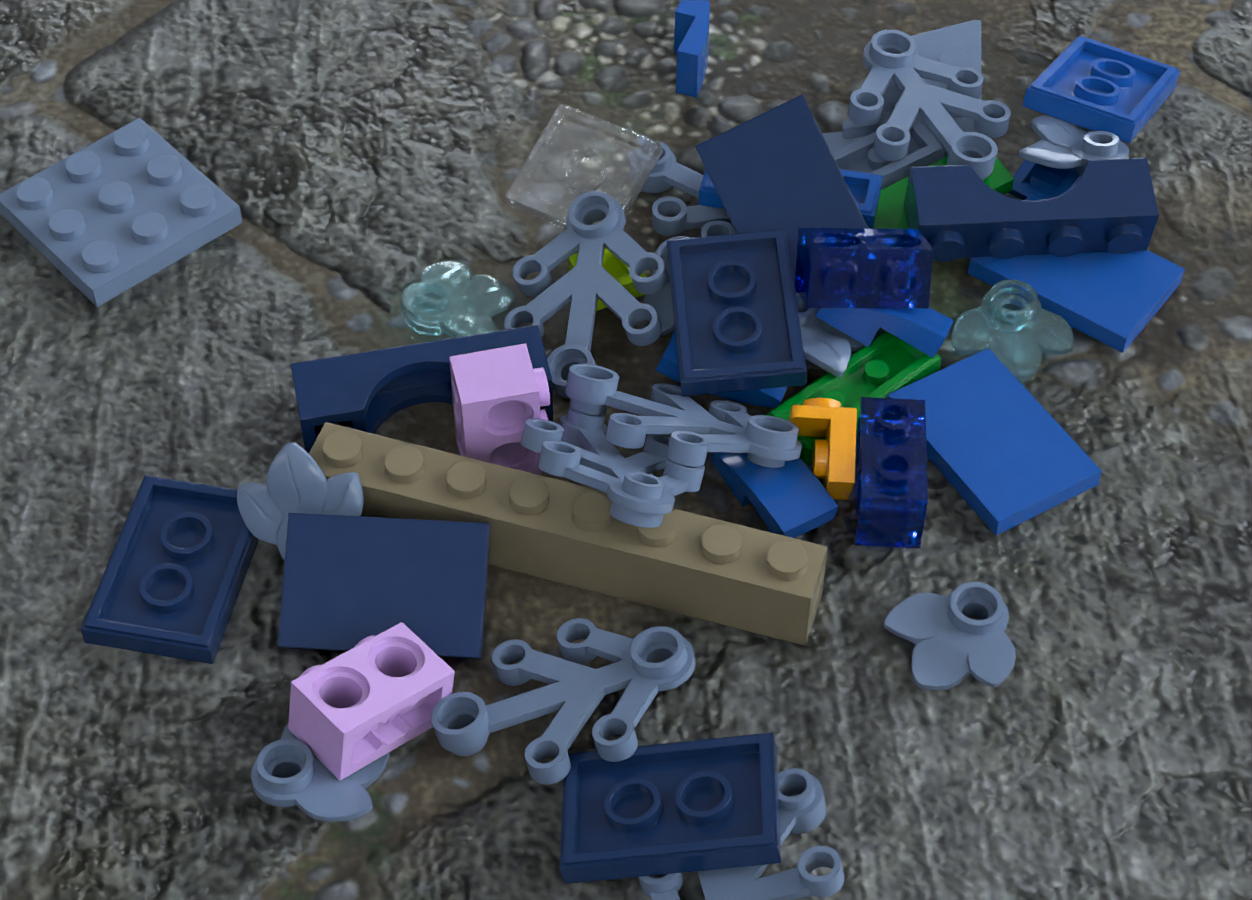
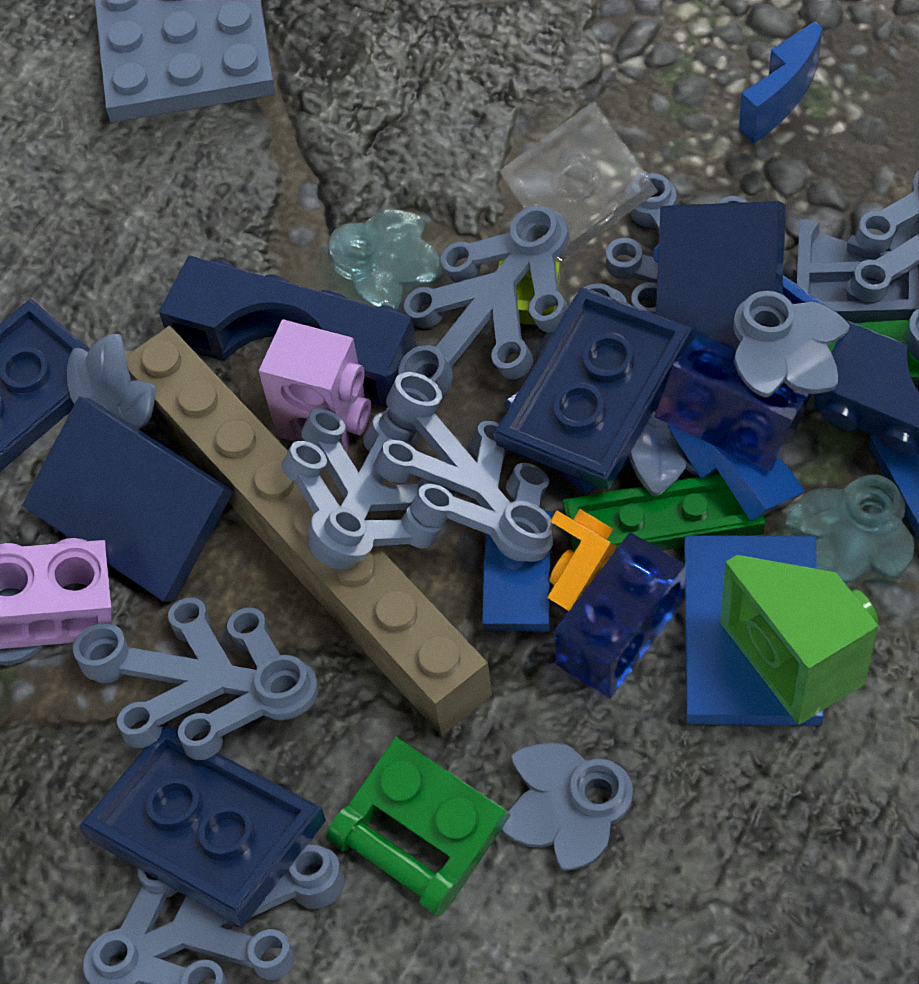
camera: 40 degrees right, 10 degrees up
none -> green plate [326,736,511,917]
none -> bright green slope [720,555,879,725]
none -> sand blue plate [733,291,850,397]

